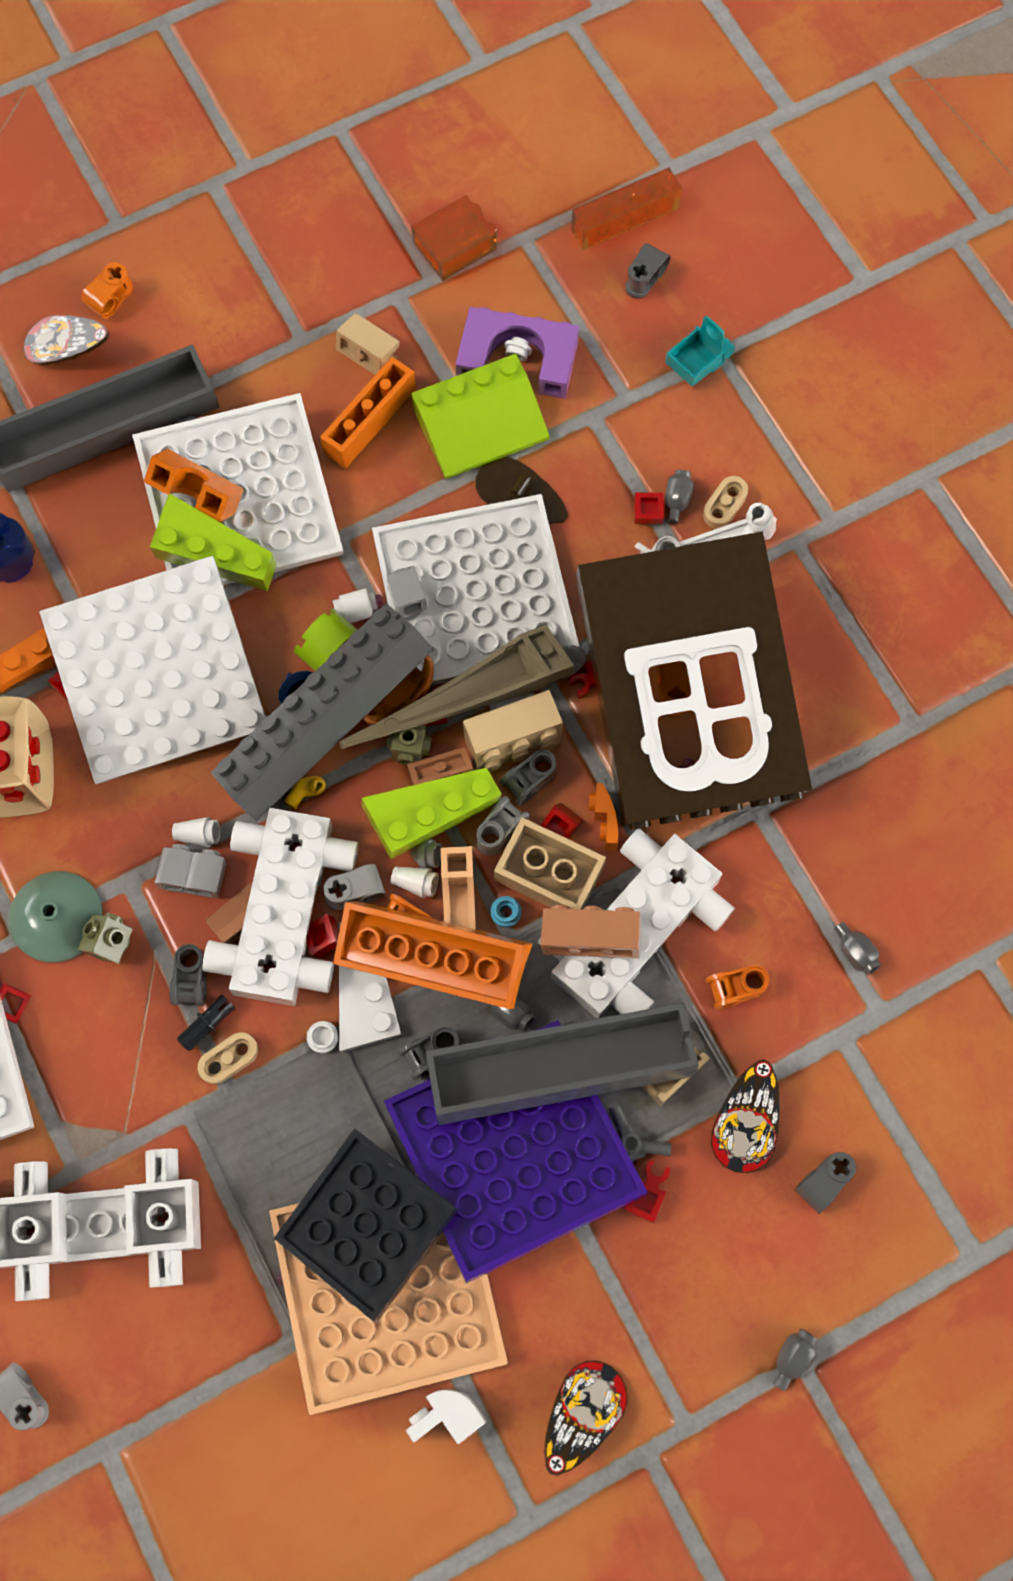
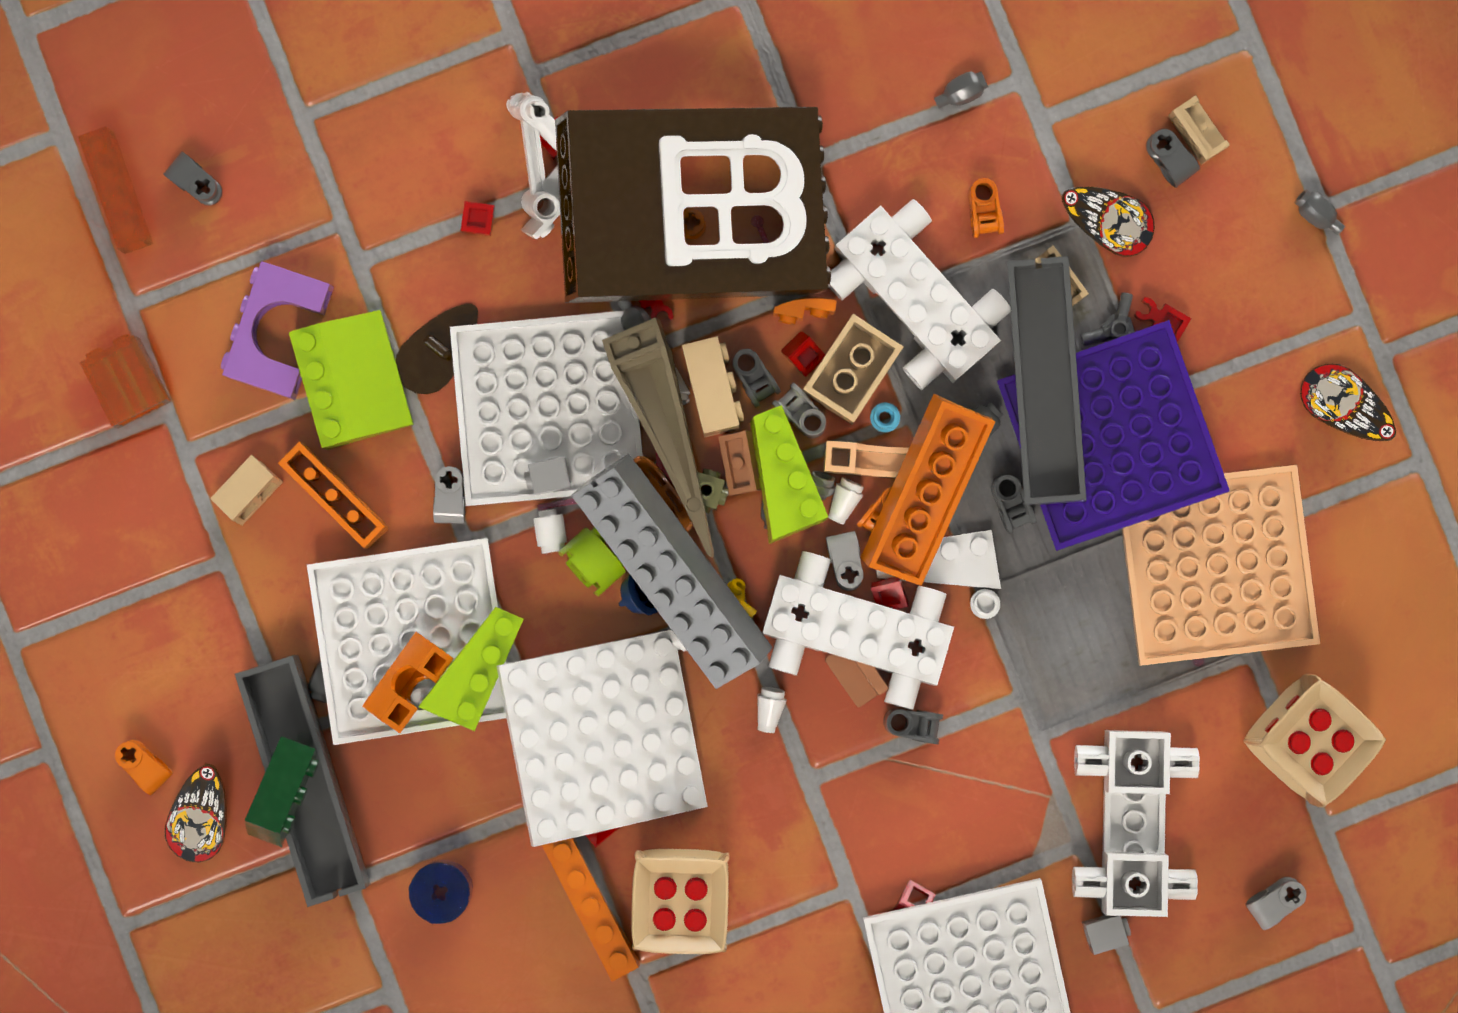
camera: 85 degrees left, 15 degrees up
sand green dish [9,871,103,963] -> none
olive brick [78,912,133,964] -> none
light grey brick [155,844,227,898] -> none
black axle [177,994,235,1051] -> none
tan plate [197,1032,258,1085] -> none
black plate [273,1128,459,1323] -> none
white brick [406,1389,486,1444] -> none
white plate [504,337,532,361] -> none
nougat brick [540,905,641,959] -> none
teal piece [665,316,736,387] -> none
dark grey plant [665,469,694,524] -> none
tan plate [703,476,748,529] -> none
none -> dark green wedge [244,736,319,847]
none -> light grey piece [433,466,465,524]
none -> tan hinge [1168,96,1230,165]
none -> tan piece [1243,674,1386,808]

